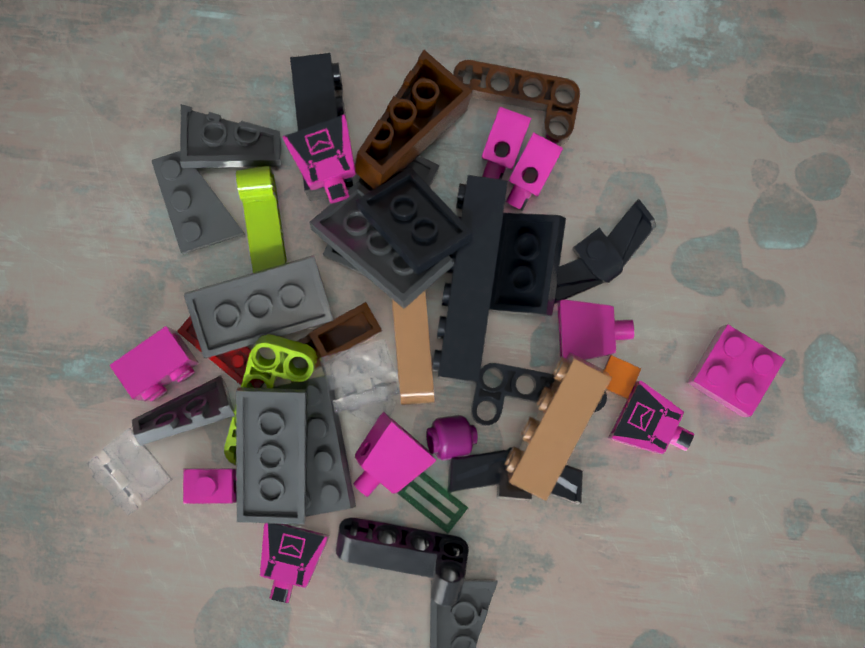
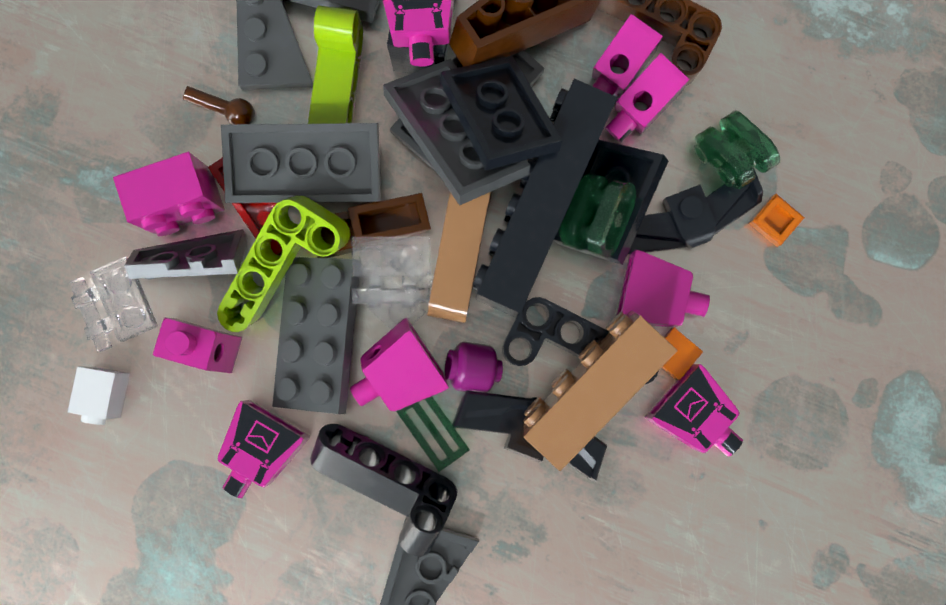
camera: 20 degrees right, 0 degrees up
dark grey plate [236,387,307,524] -> none
dark pink brick [687,324,785,417] -> none
none -> white brick [68,366,130,425]
none -> reddish brown bar [183,86,255,125]
none -> clear green brick [558,174,636,258]
none -> clear green brick [694,110,780,189]
none -> orange tile [749,194,805,247]

